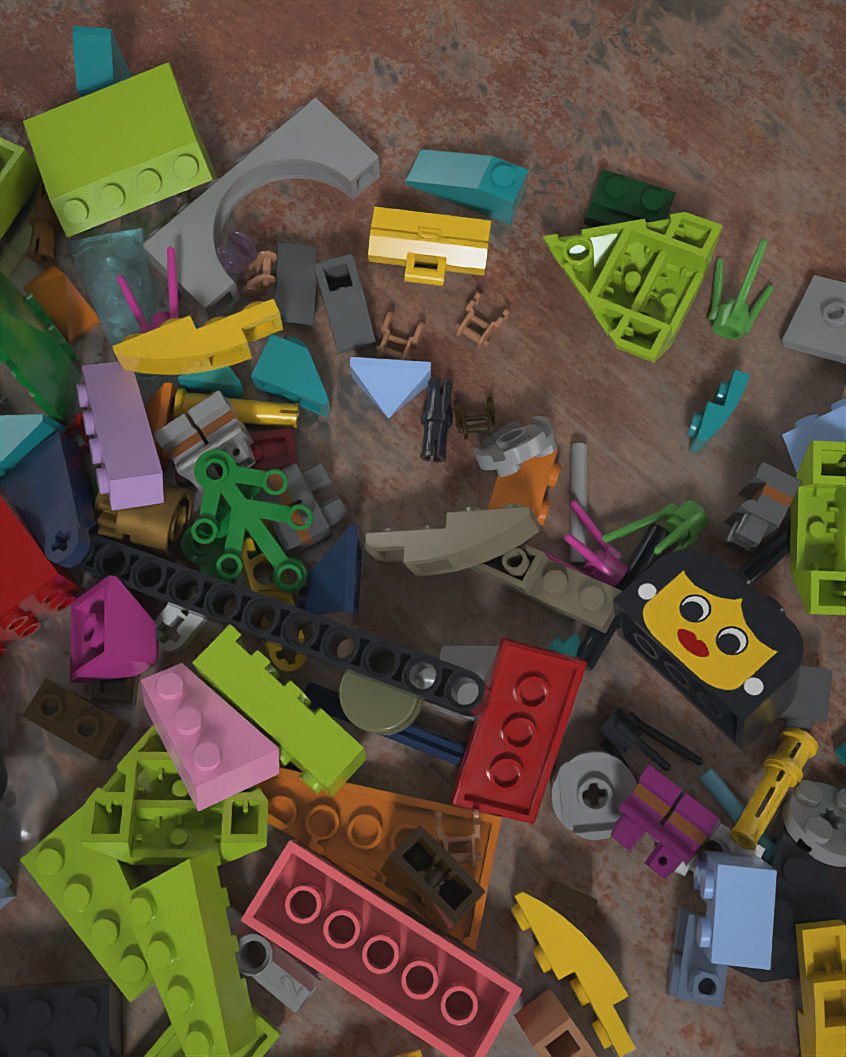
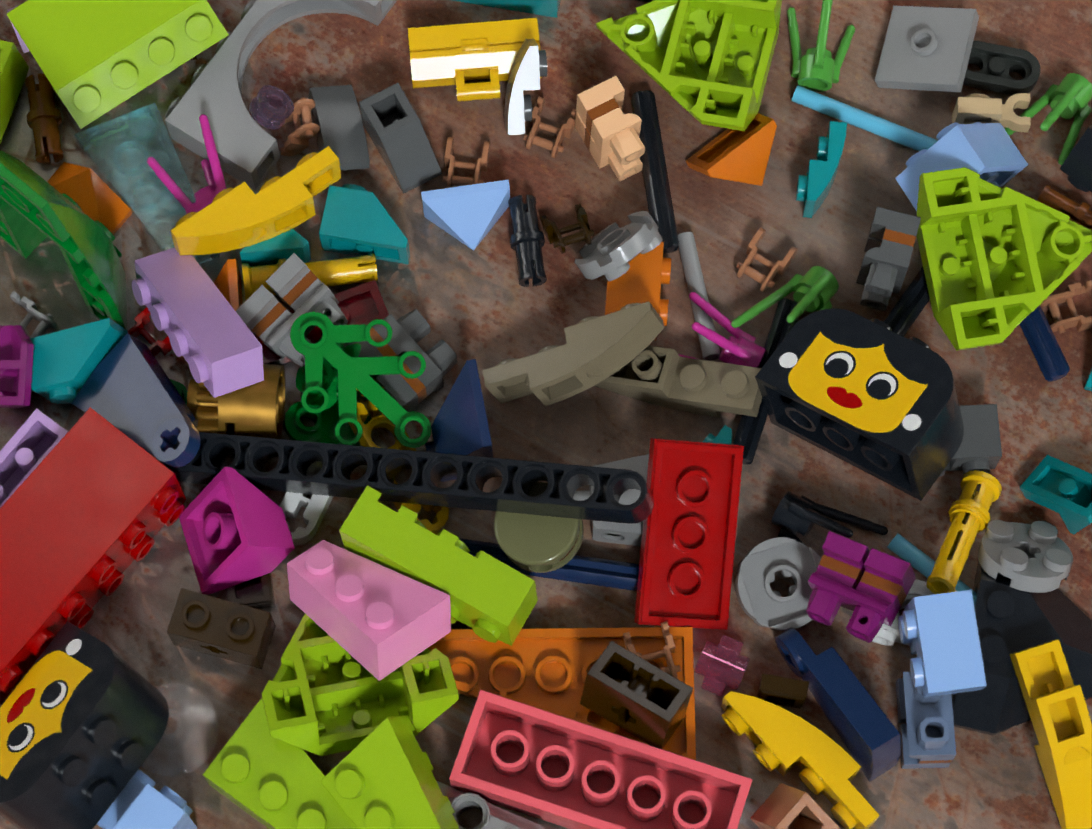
camera: 15 degrees left, 5 degrees down
none -> slope [504,39,548,135]
none -> light nougat hips [575,76,645,181]
none -> black axle [631,90,679,254]
none -> orange slope [686,113,777,186]
none -> clear pink gear [694,635,750,696]
none -> nougat piece [736,227,798,292]
none -> dark blue piece [775,627,901,782]
none -> medium azure bar [791,85,938,151]

